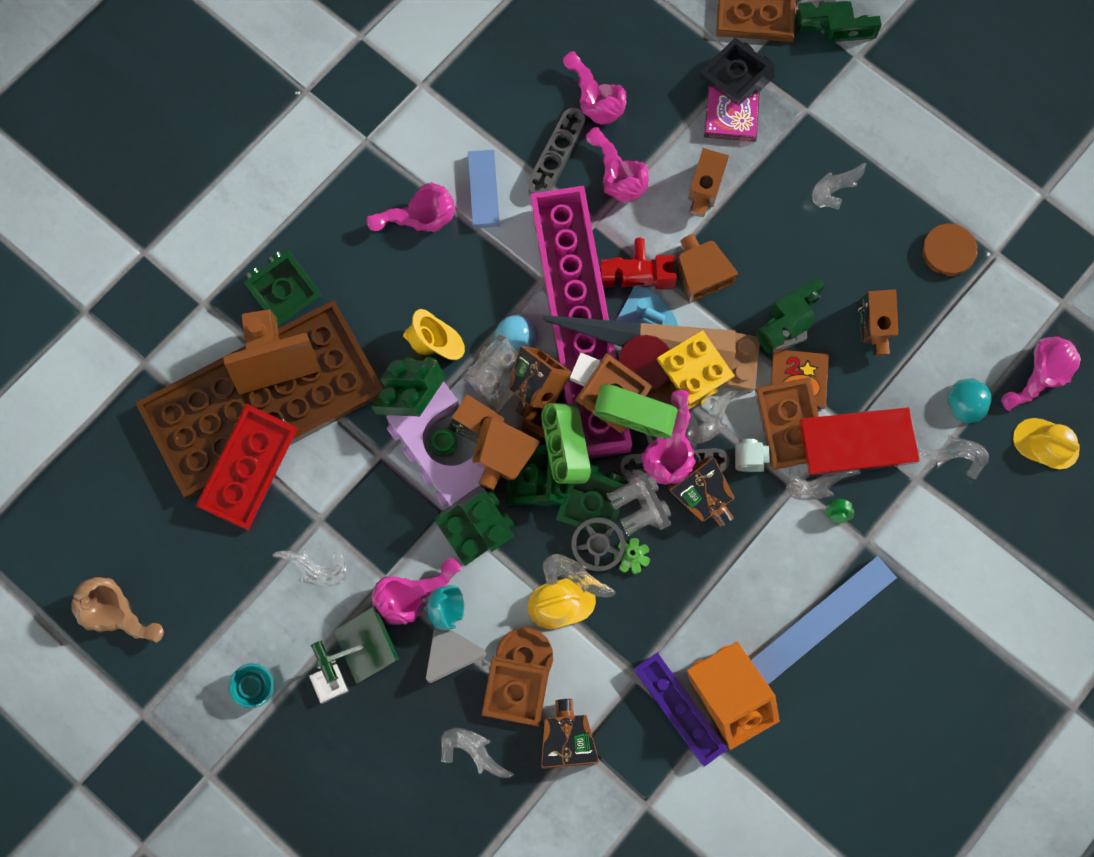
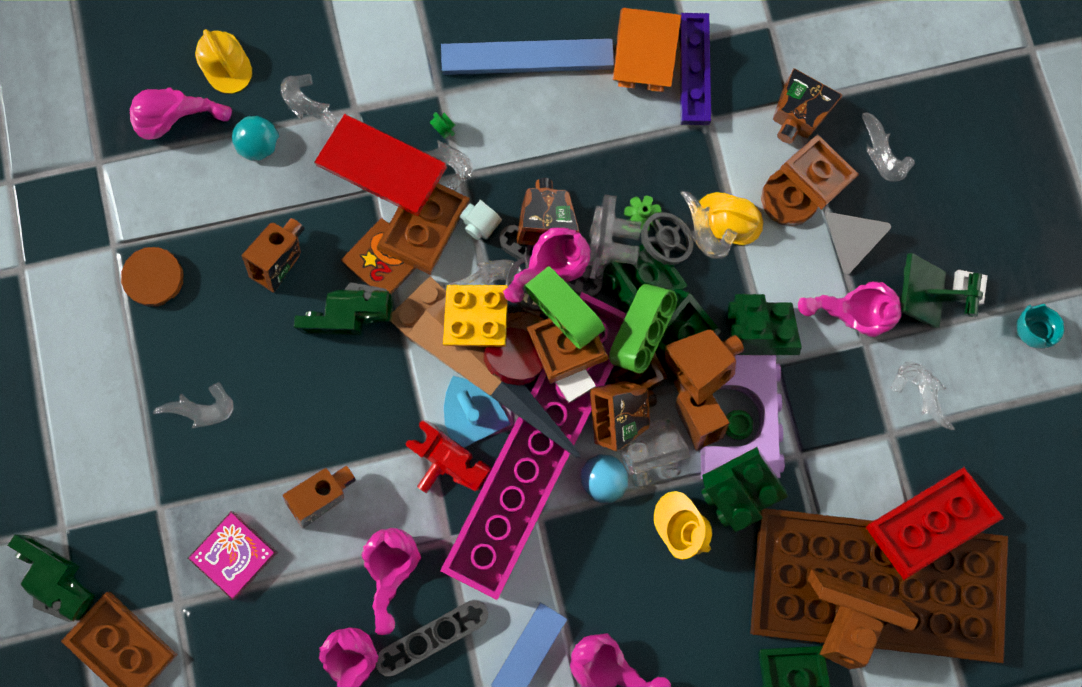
camera: 150 degrees left, 5 degrees up
teal hair [426,585,464,630] -> none
dark orange torso [676,234,738,304] -> none
black plate [699,38,775,106] -> none

